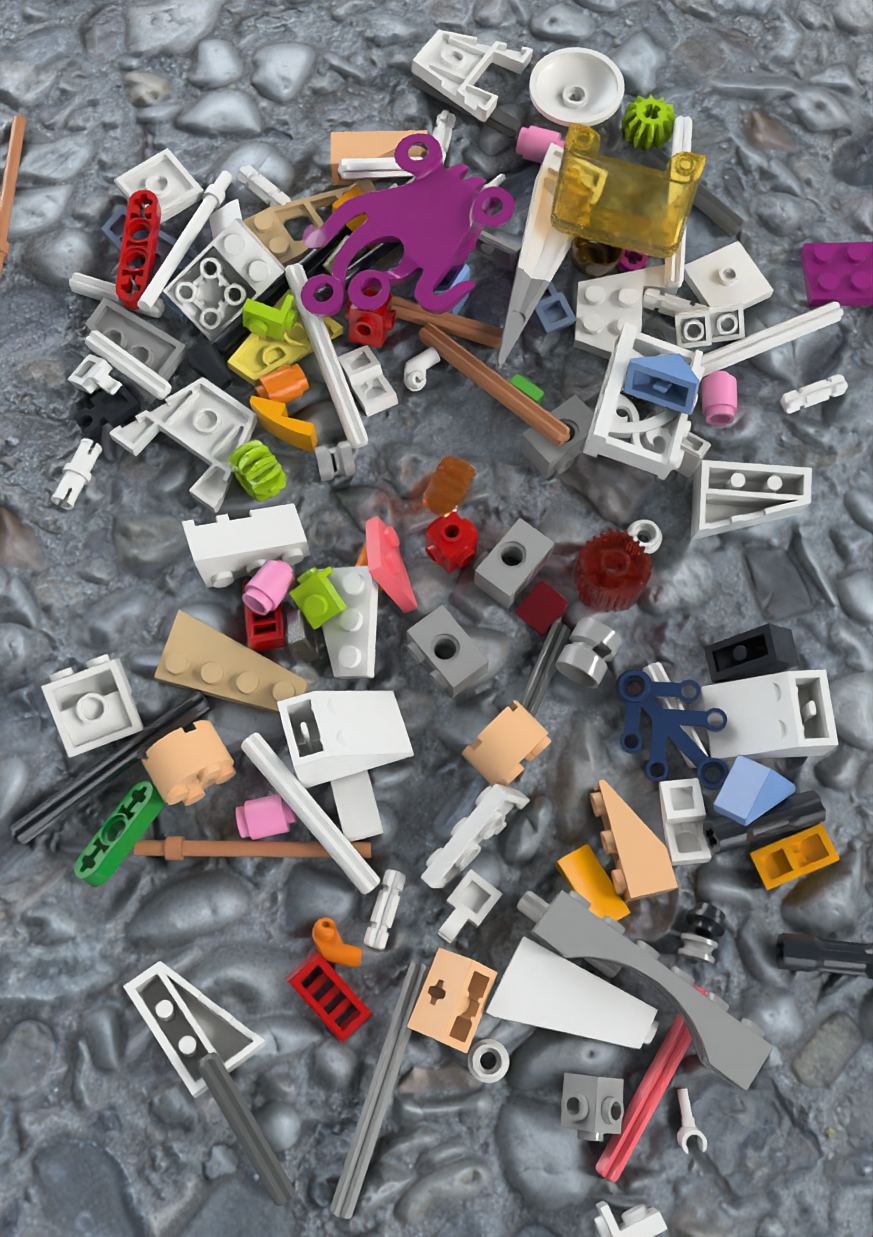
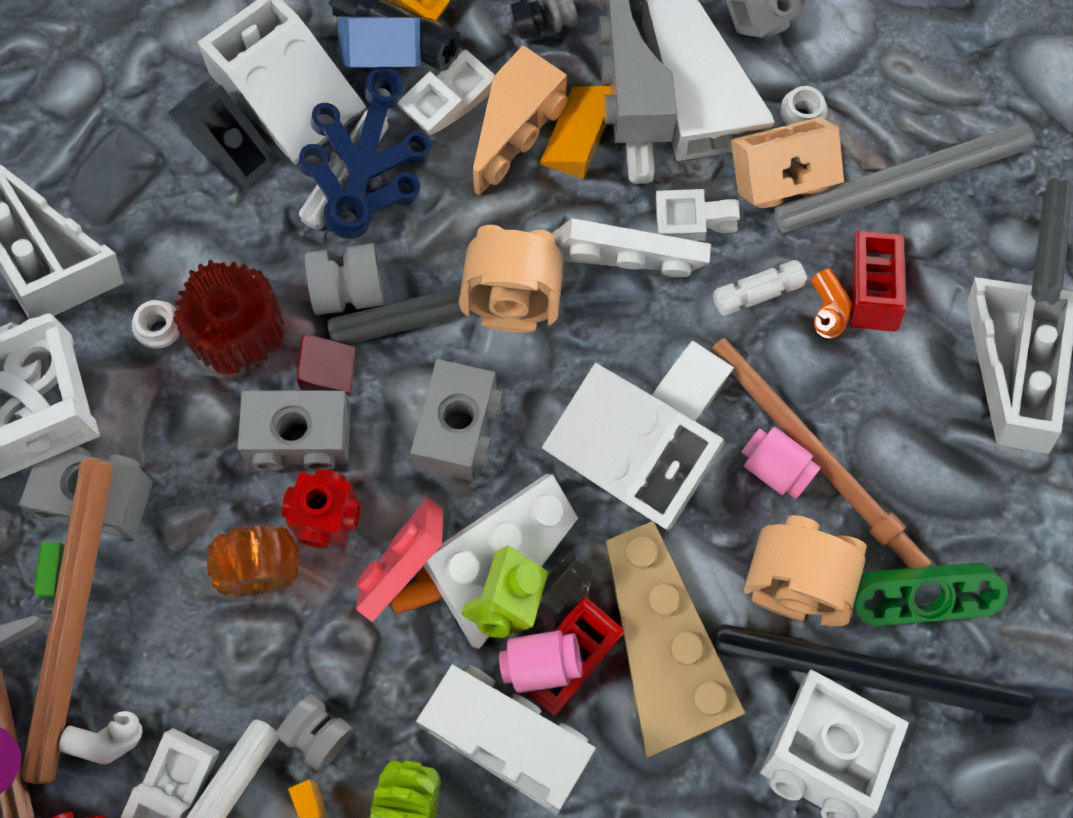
camera: 130 degrees left, 0 degrees up
white axle [241,733,380,894] -> none

